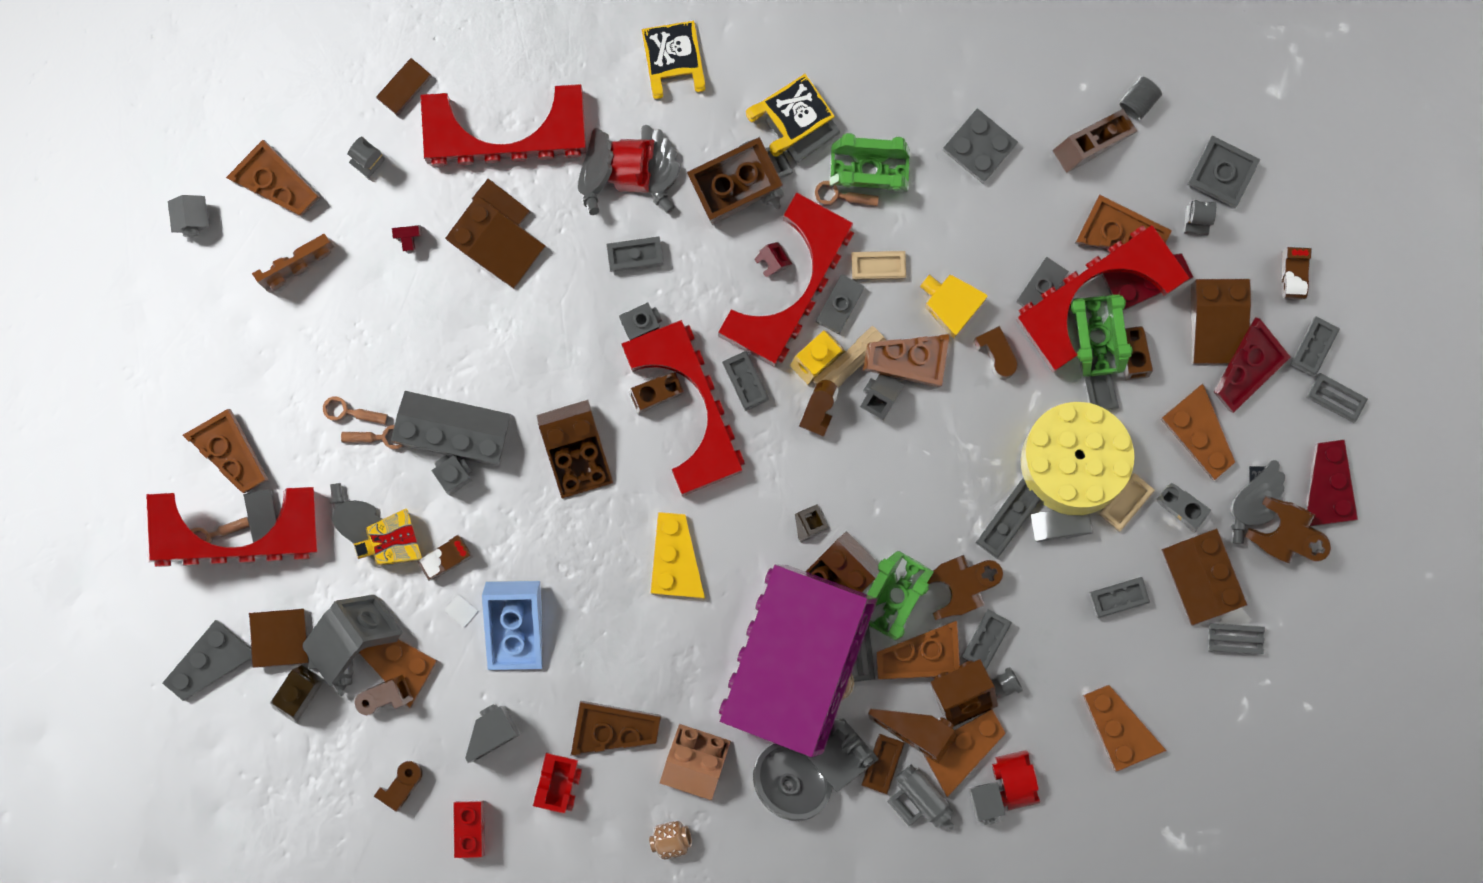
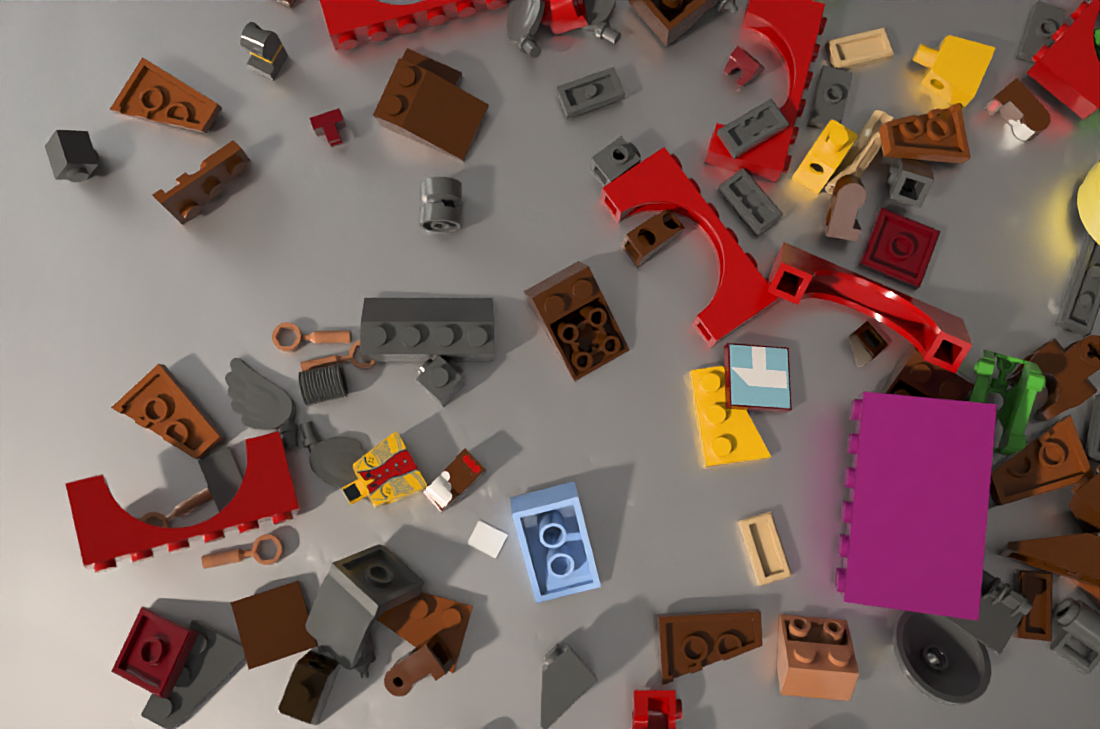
camera: 15 degrees left, 5 degrees down
none -> dark red tile [111,606,199,699]
none -> nougat piece [201,535,285,569]
none -> dark grey animal [225,358,299,450]
none -> dark grey piece [297,362,348,406]
none -> dark grey wheel [420,177,462,233]
none -> dark grey plate [717,98,789,159]
none -> tile [724,343,792,413]
none -> tan tile [738,512,792,586]
none -> red arch [767,242,973,373]
none -> dark red tile [858,208,941,290]

